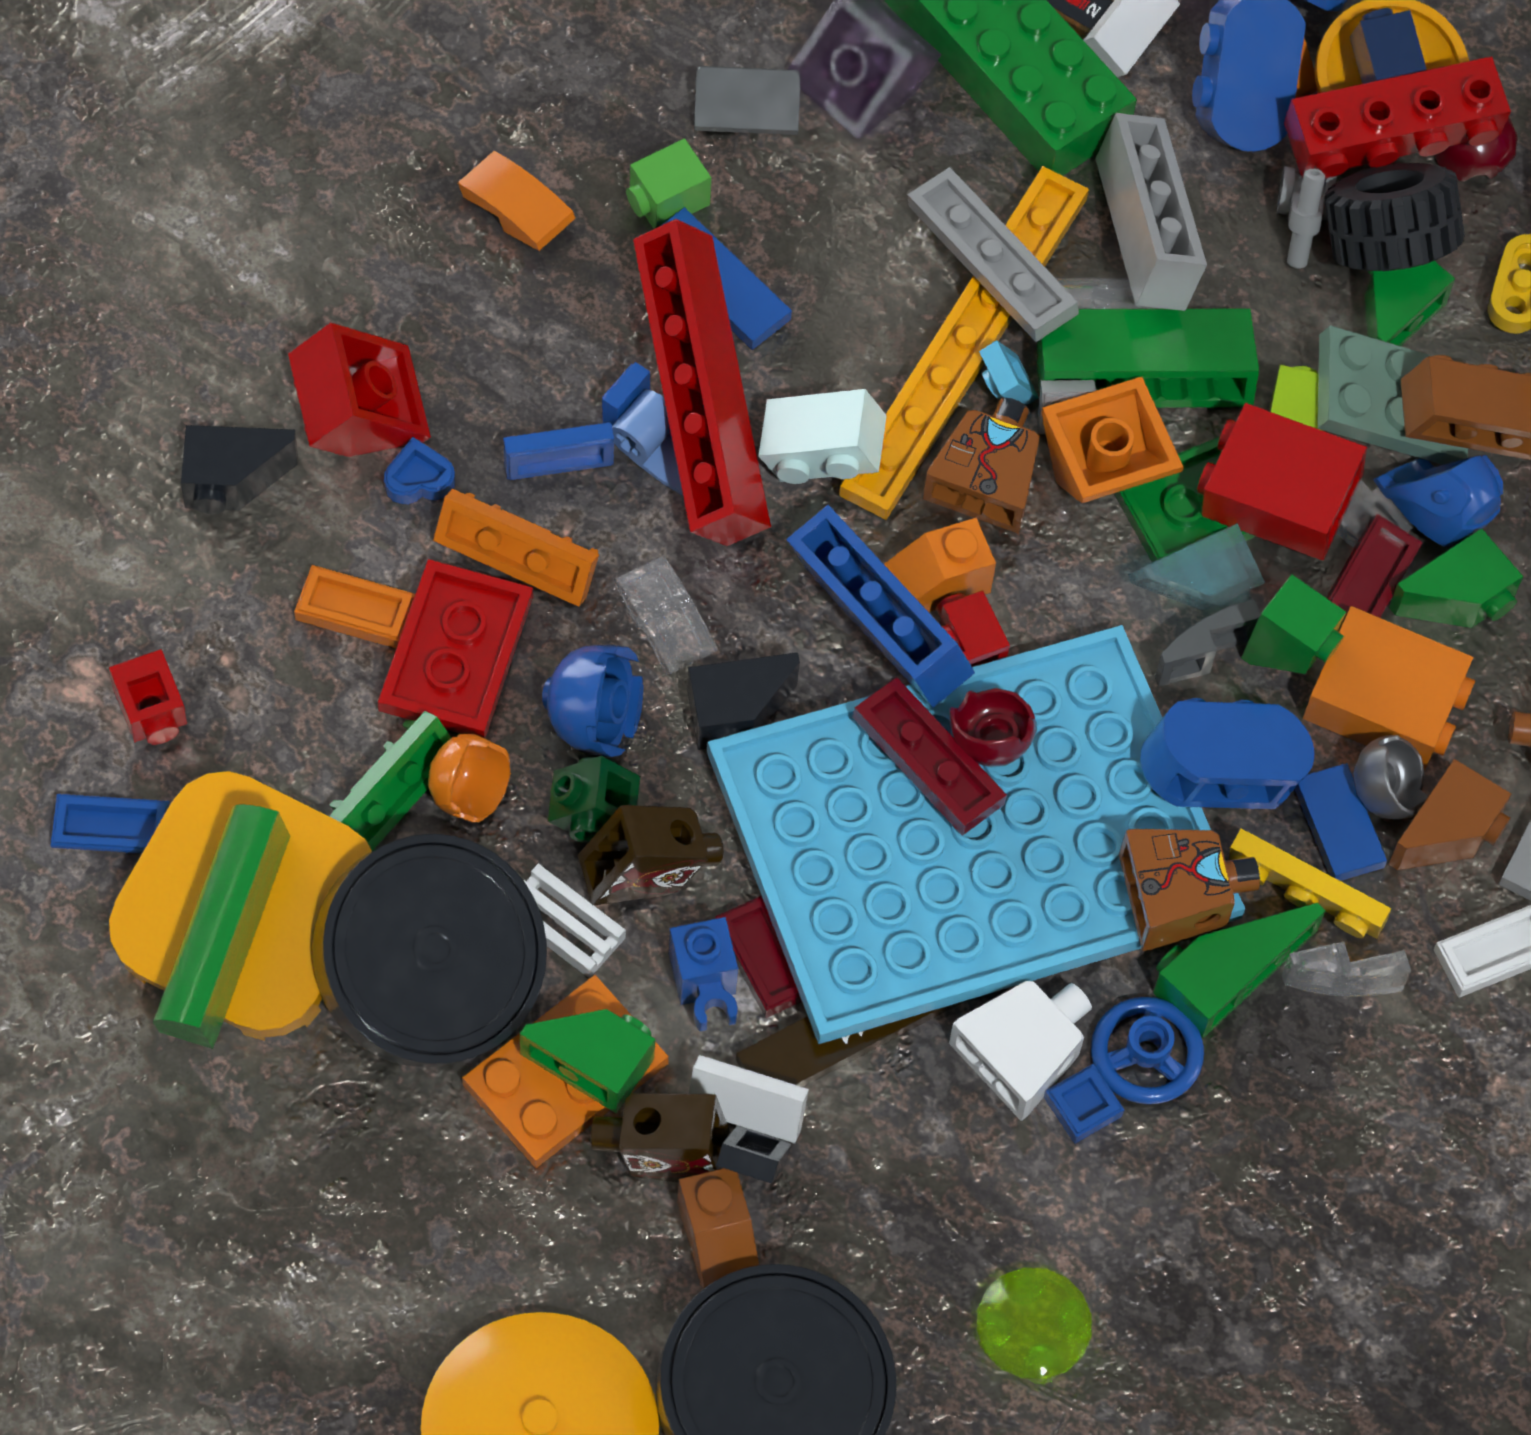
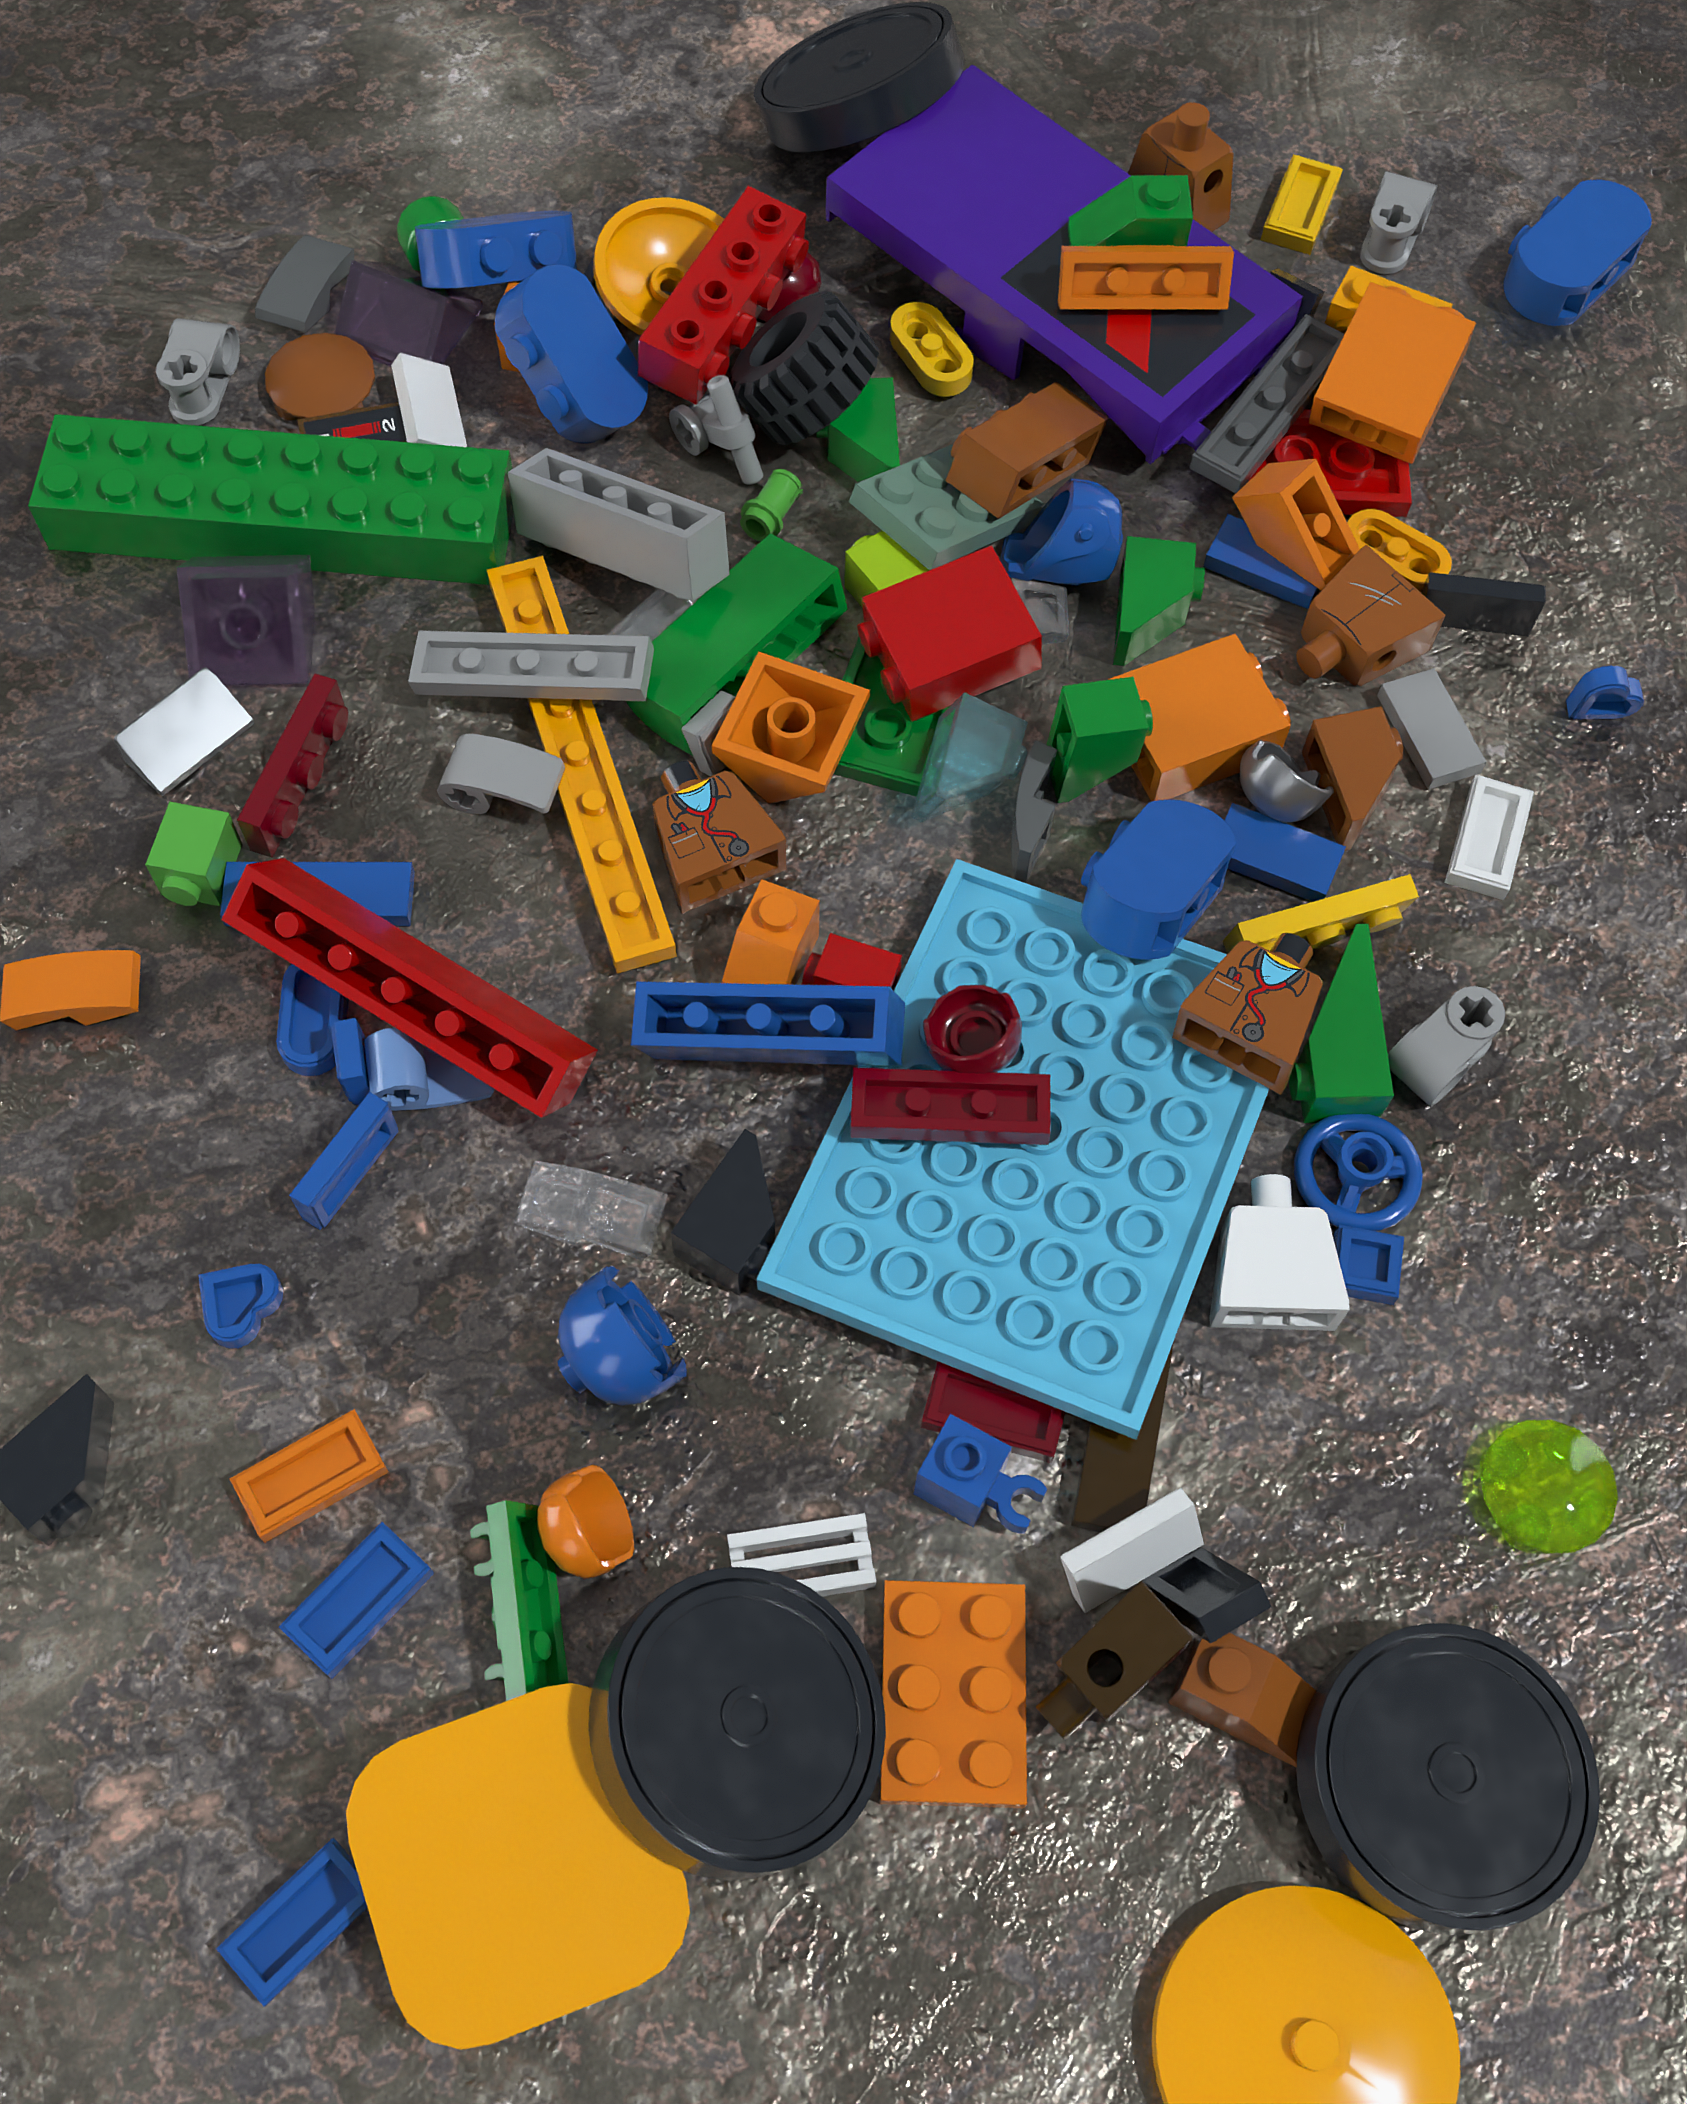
camera: 45 degrees left, 0 degrees up
red brick [109,649,187,745] -> none
green brick [153,804,290,1049] -> none
red slope [288,322,431,457] -> none
red plate [378,559,533,738] -> none
orange plate [433,489,599,607] -> none
green slope [520,1009,655,1114] -> none
dark green brick [548,756,641,843] -> none
dark brown torso [578,805,724,905] -> none
light aqua brick [758,389,887,484] -> none
medium azure plate [979,340,1039,406] -> none
clear slope [1282,942,1411,997] -> none
dark red tile [1326,514,1423,622] -> none
dark blue brick [1349,8,1427,84] -> none
none -> dark red plate [237,673,349,858]
none -> blue tile [276,963,349,1076]
none -> blue tile [279,1522,434,1679]
none -> light grey panel [437,734,565,814]
none -> bright green pin [740,469,803,541]
none -> light grey piece [1388,986,1505,1107]

